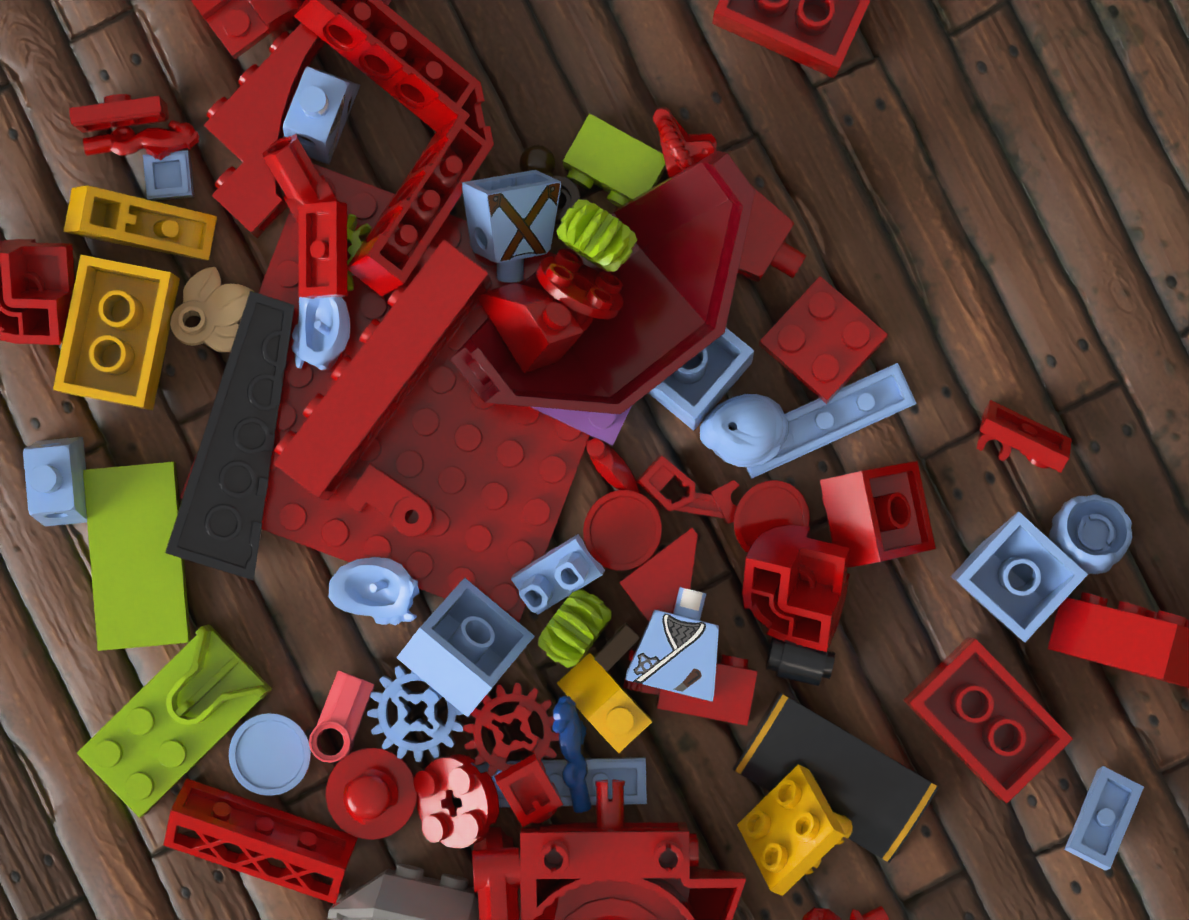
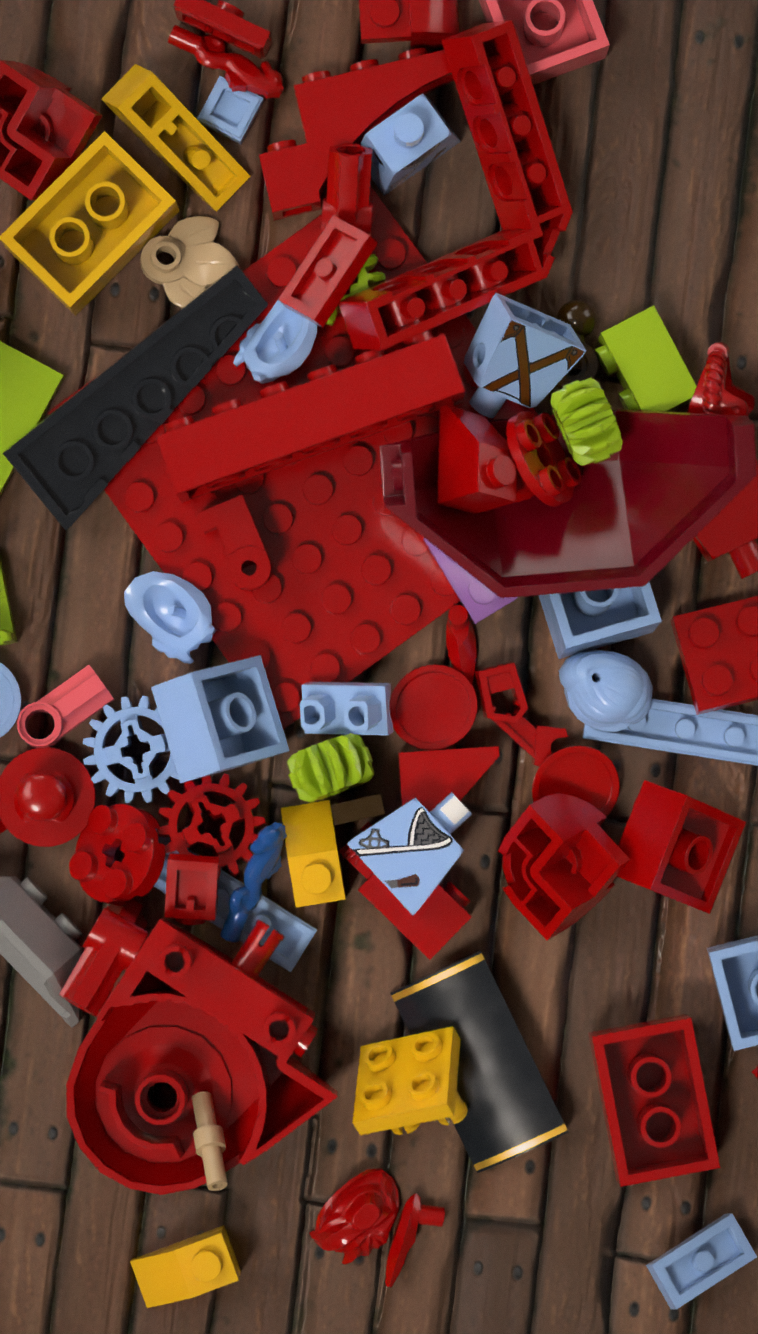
camera: 30 degrees right, 0 degrees up
black brick [766,637,835,686] -> none

